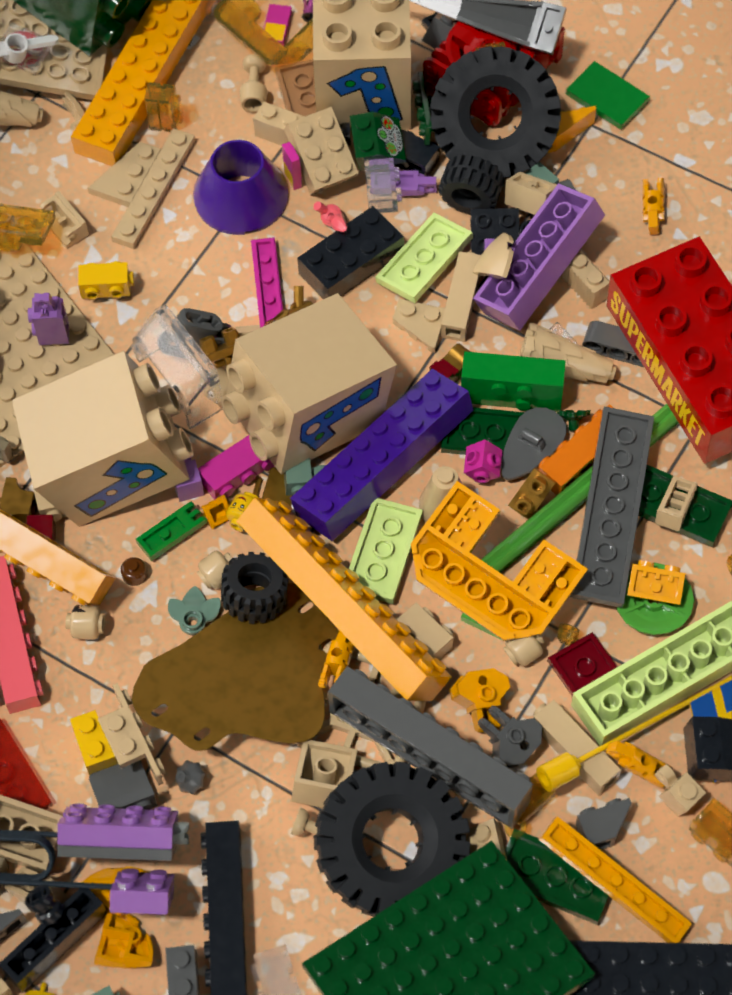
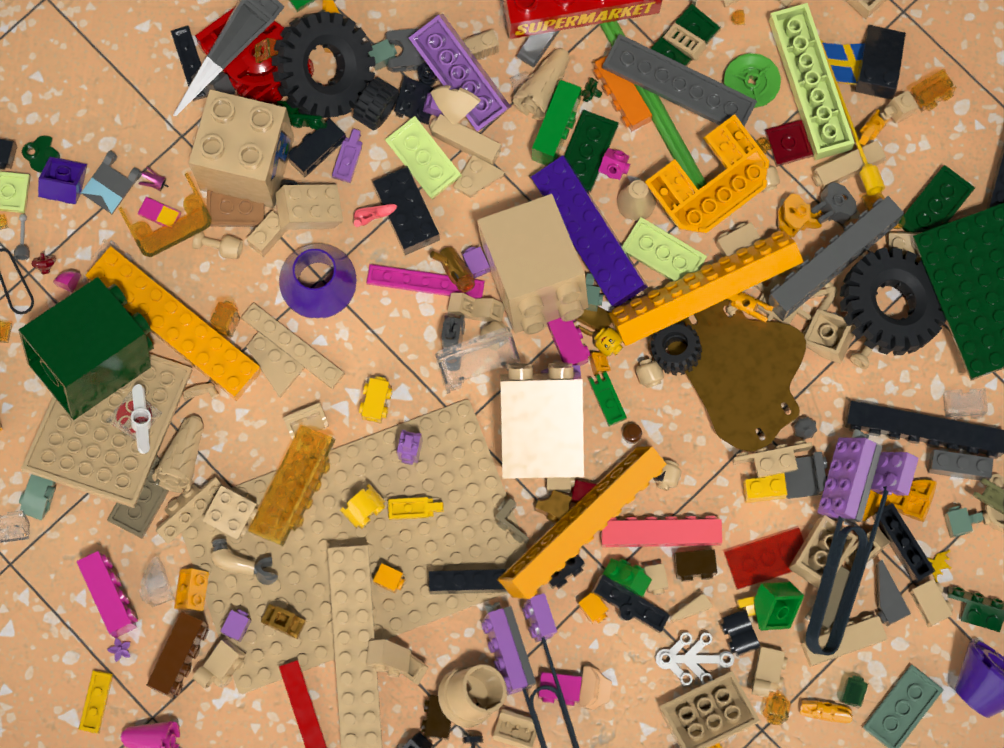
camera: 75 degrees left, 15 degrees up
black wheel [25,885,64,926] -> none
sand green plate [168,586,221,635] -> none
pearl gold hips [198,327,240,369] -> none
dark pink tile [282,142,302,190] -> none
dark green slope [350,111,407,171] -> none
clear brick [364,158,402,213] -> none
leg [429,343,471,383] -> none
dark grey shield [501,408,566,480] -> none
tan hinge [505,172,557,215] -> none
pearl gold hips [508,467,556,519] -> none
light orange plate [539,816,692,943] -> none
dark grey slope [576,798,631,850] -> none
light orange bracket [627,560,686,605] -> none

